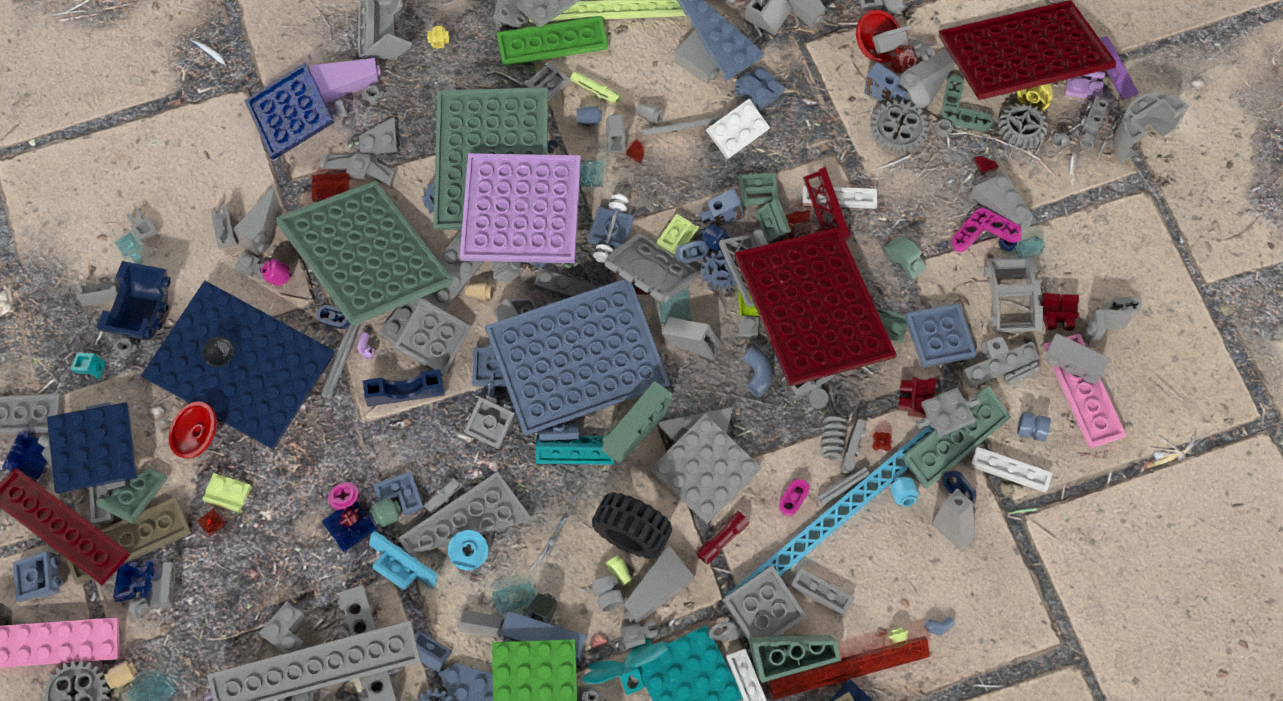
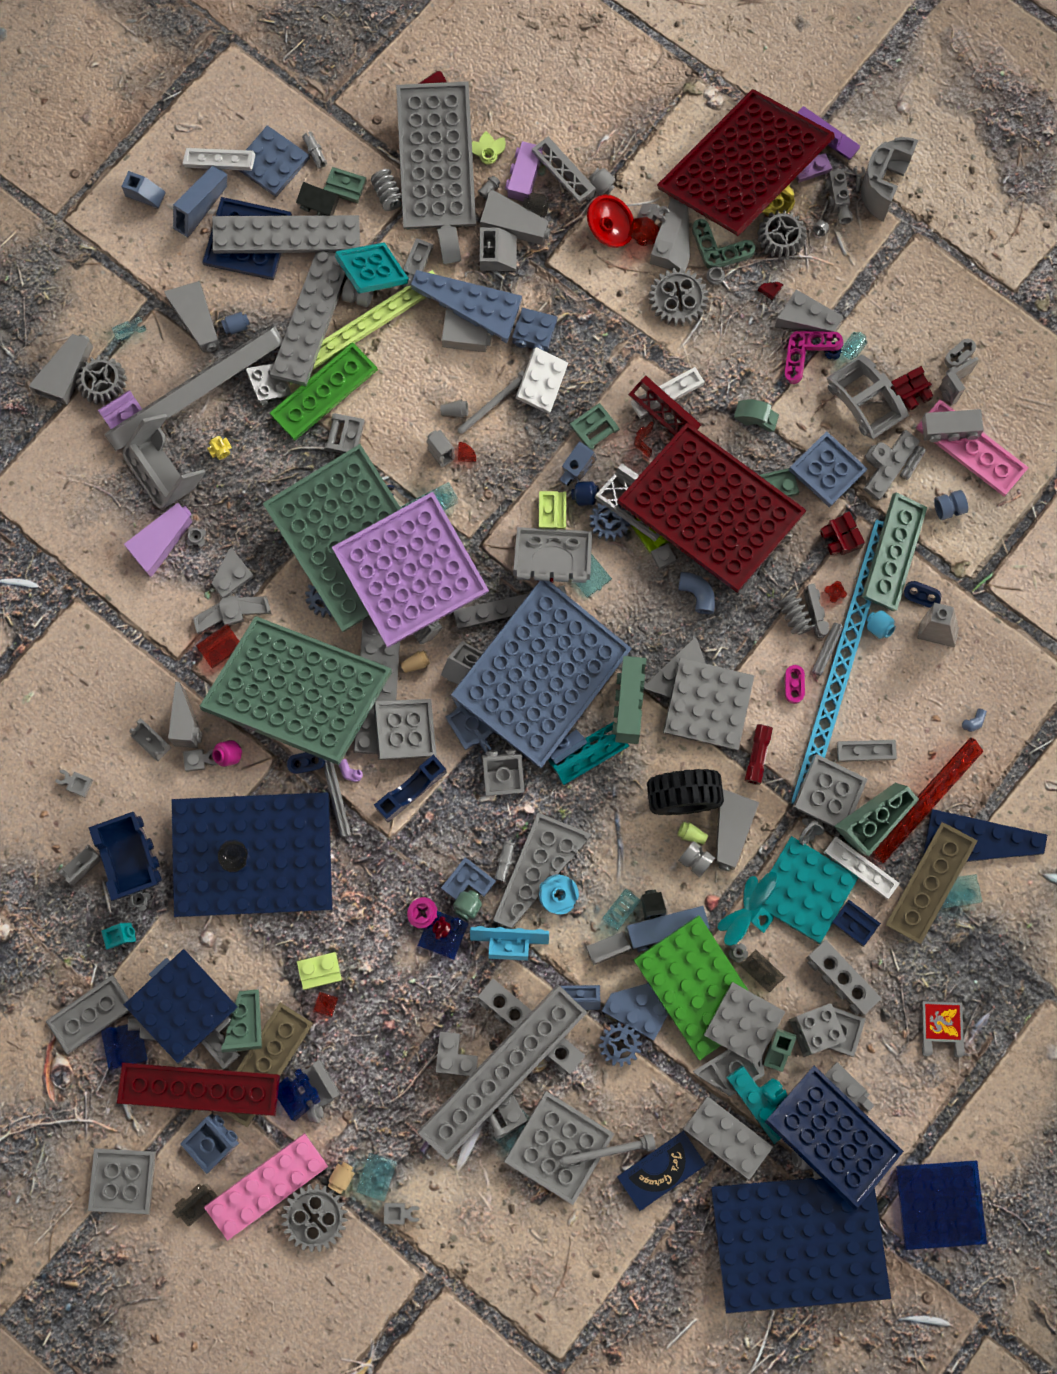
camera: 30 degrees left, 10 degrees up
clear light blue plate [115,233,143,264] -> none
red dish [169,401,217,459] -> none
clear blue plate [244,63,335,160] -> none
light grey tile [335,99,348,118] -> none
yellowish green pin [570,71,622,105] -> none
sand blue brick [577,106,602,125] -> none
sand blue plate [588,193,634,263] -> none
light grey plate [620,621,658,649] -> none
light grey slope [662,317,721,360] -> none
sand blue plate [675,240,709,263] -> none
sand green plate [755,198,791,244] -> none
light grey tile [809,388,828,409] -> none
sand blue torso [864,62,907,103] -> none
light grey panel [872,25,913,55] -> none
yellowish green plate [888,627,909,643] -> none
light grey plate [916,388,980,437] -> none
white plate [970,447,1052,493] -> none

